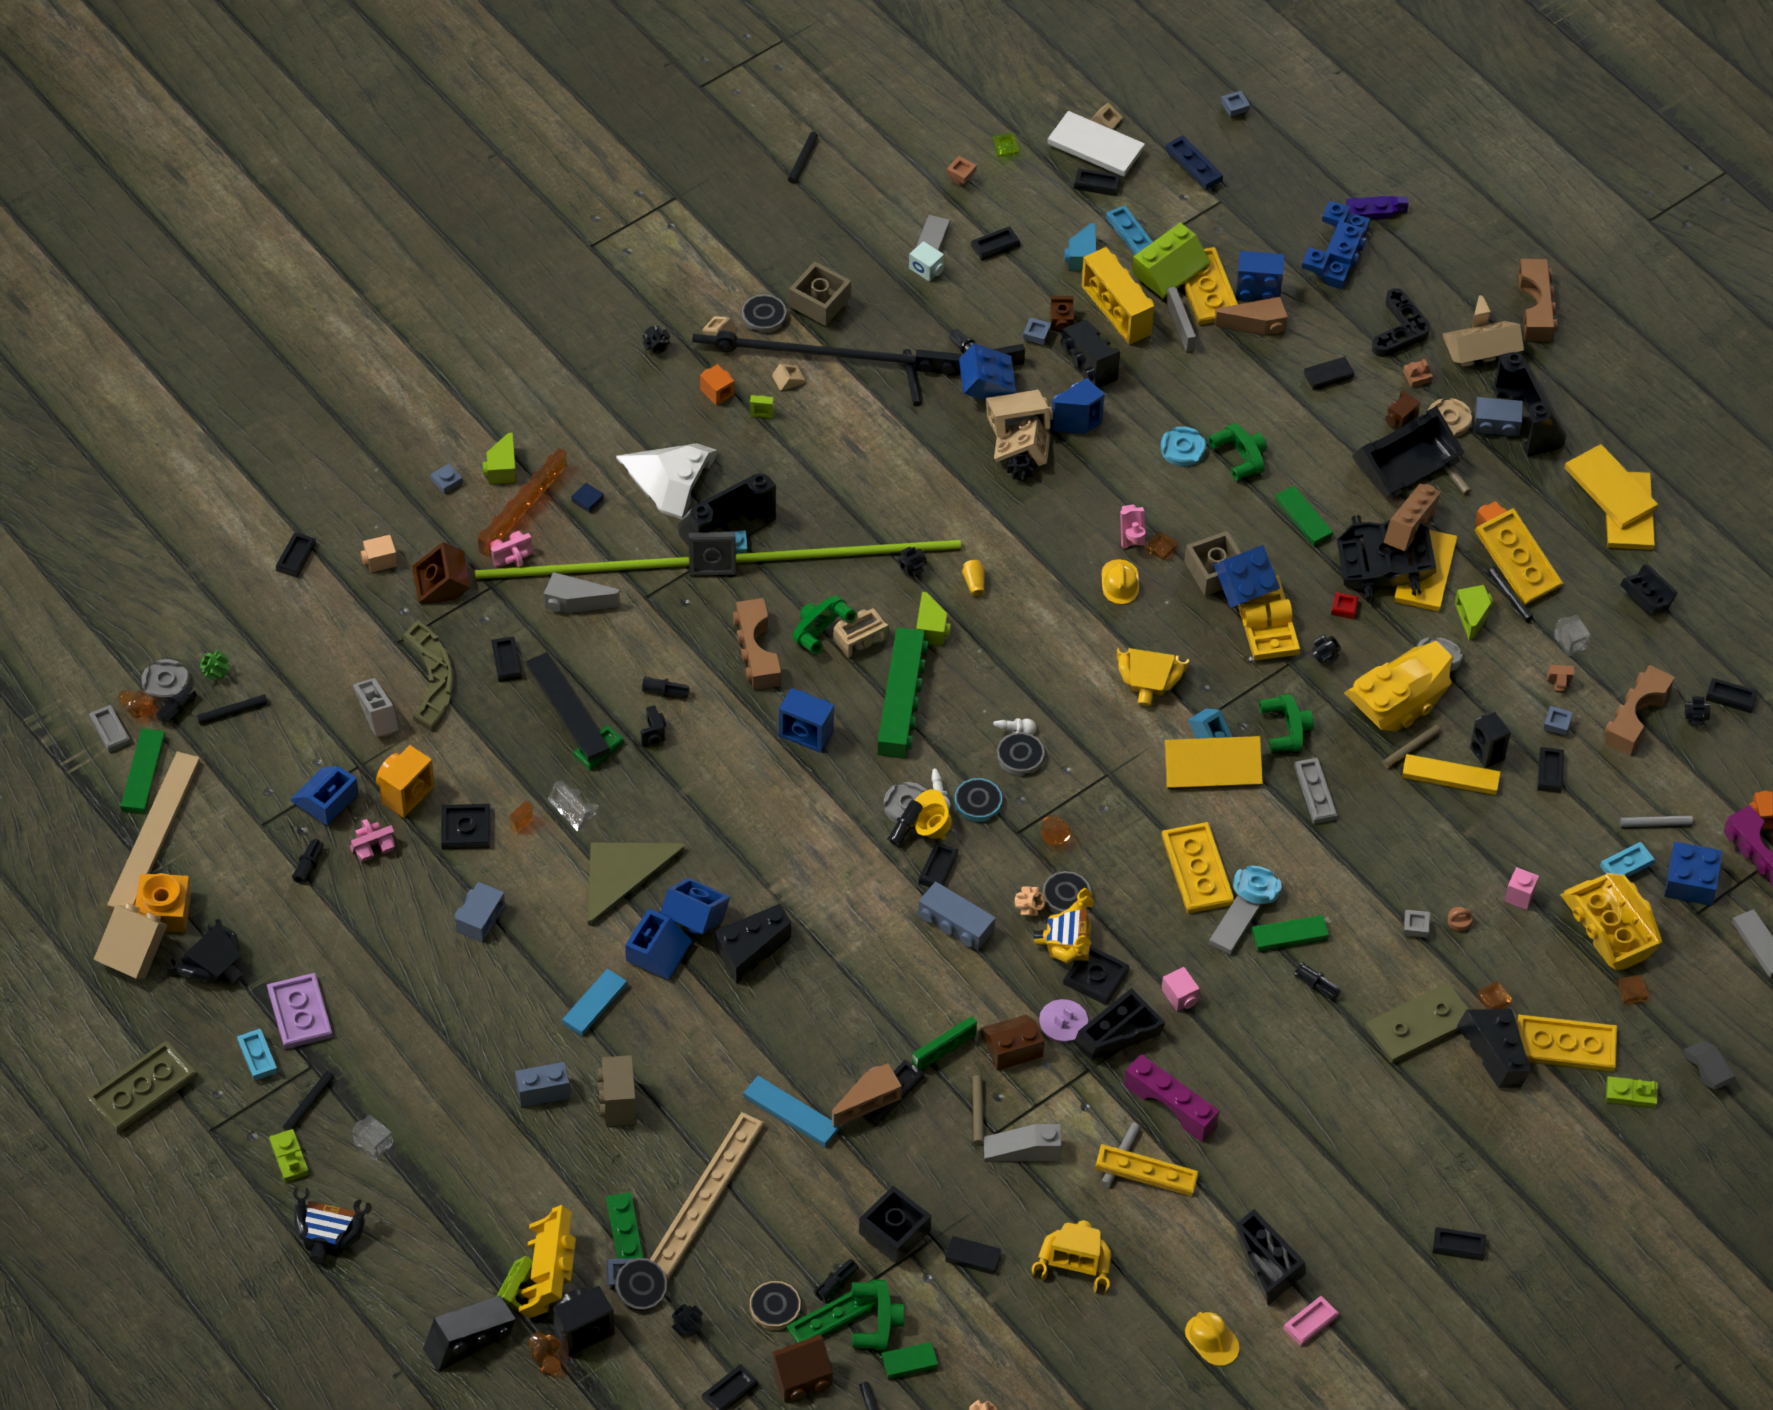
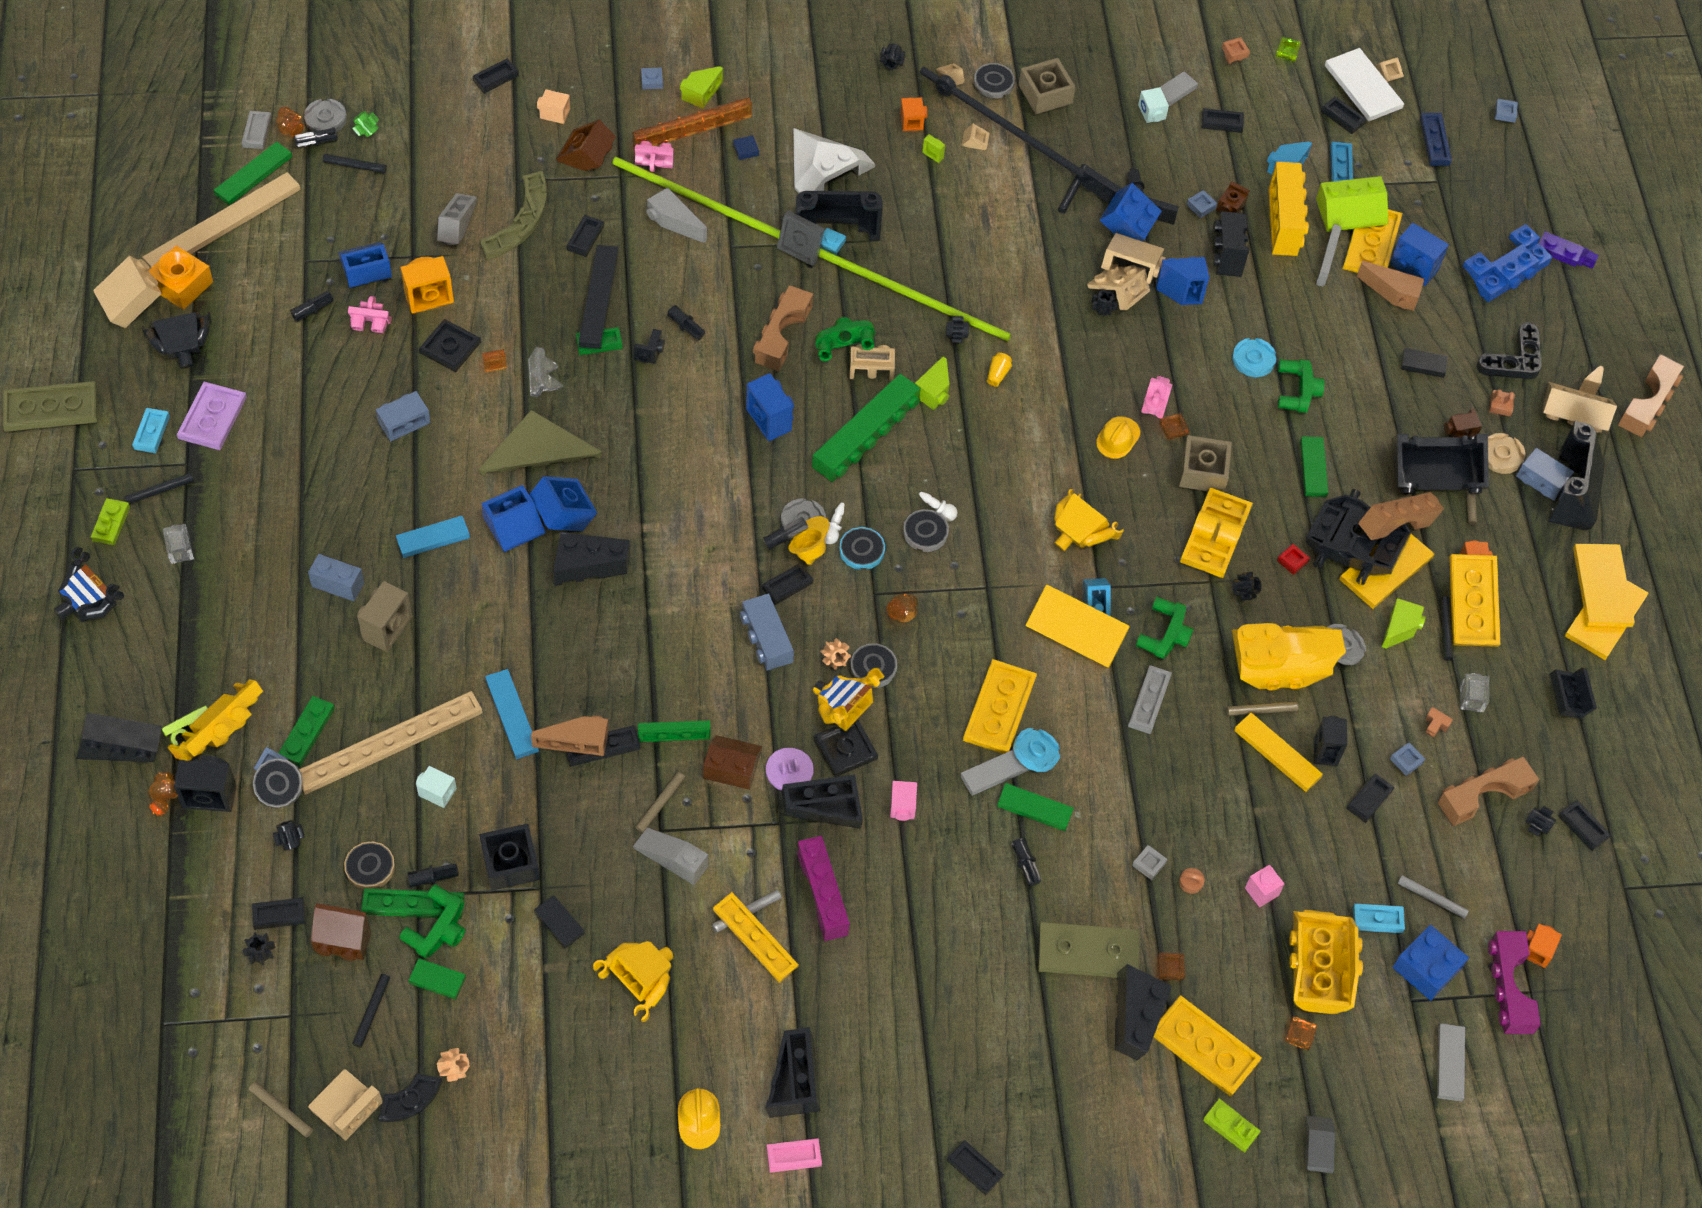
camera: 30 degrees right, 5 degrees up
blue brick [1213,545,1280,608] -> none
none -> light aqua brick [416,766,457,808]

